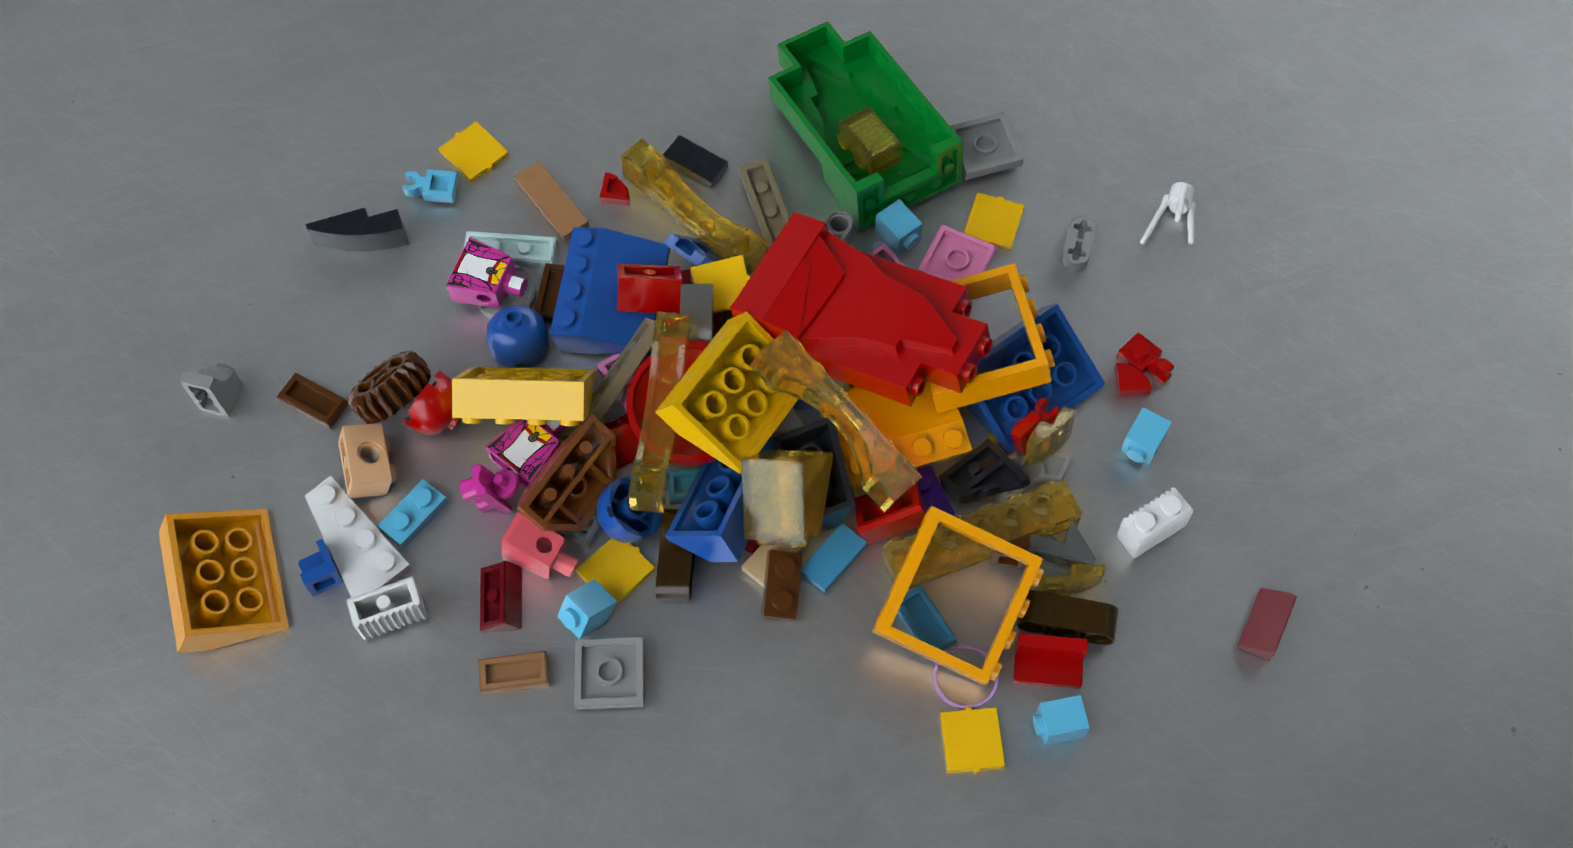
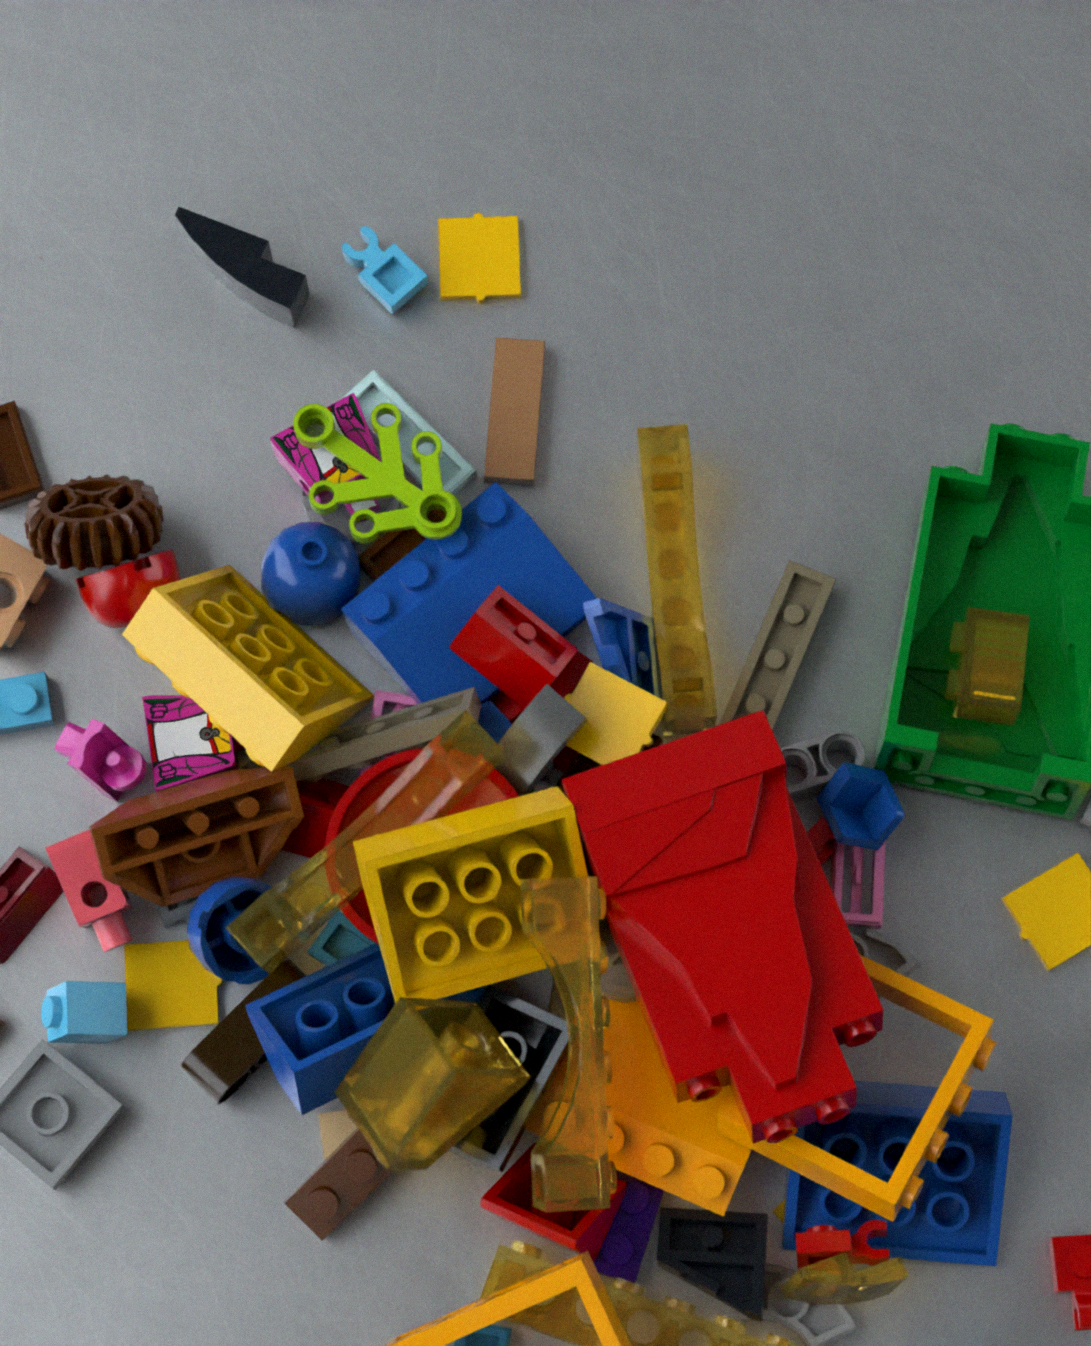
camera: 40 degrees right, 10 degrees up
red tile [600,172,630,206] -> none
black tile [662,135,728,188] -> none
dark azure tile [801,523,867,594] -> none
medium azure brick [875,199,923,255] -> none
bright pink tile [918,224,997,281] -> none
red tile [1115,363,1152,396] -> none
none -> lime plant [293,403,462,544]
none -> blue panel [816,762,905,851]

